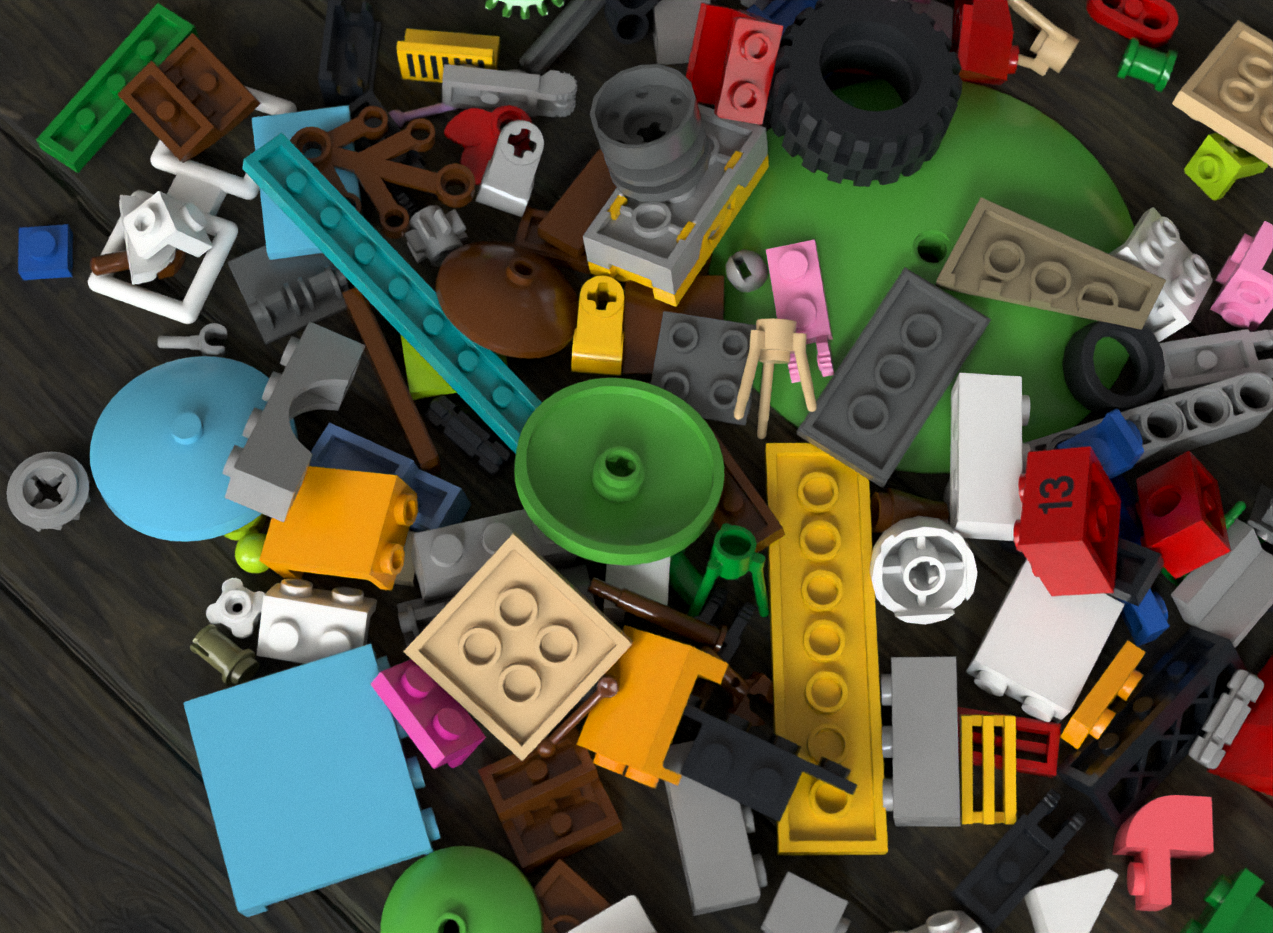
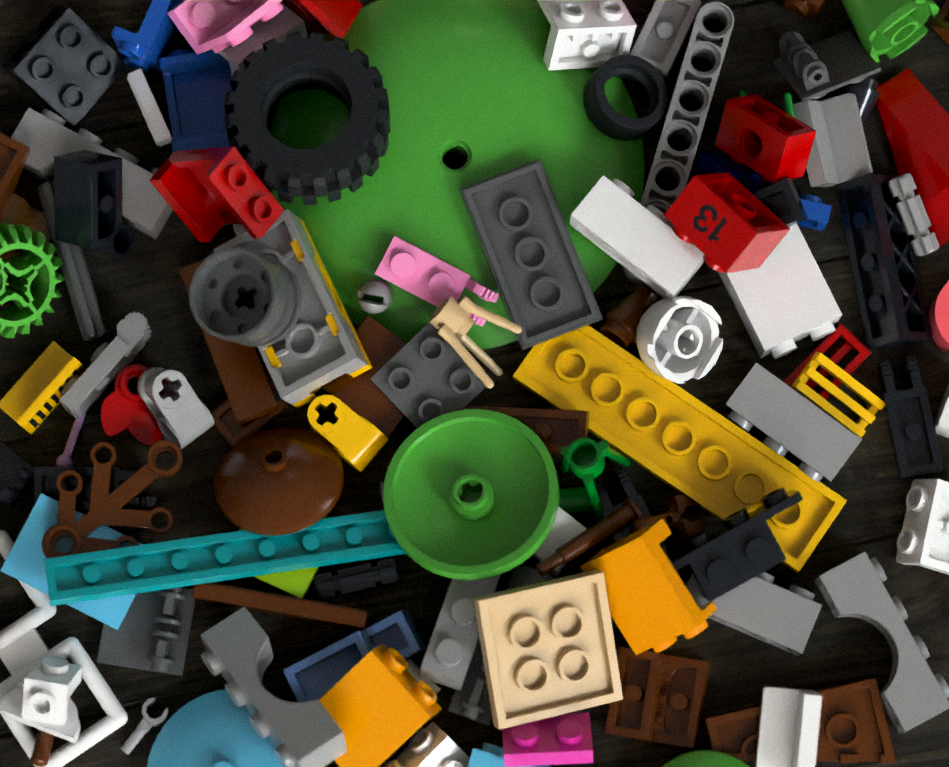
camera: 50 degrees left, 10 degrees up
light grey gear [404,205,468,267] -> none
reddish brown hinge [536,674,620,757] -> none
dark tan wing [936,197,1166,330] -> none
blue bracket [1055,409,1144,479] -> none
light orange plate [1060,640,1146,749] -> none

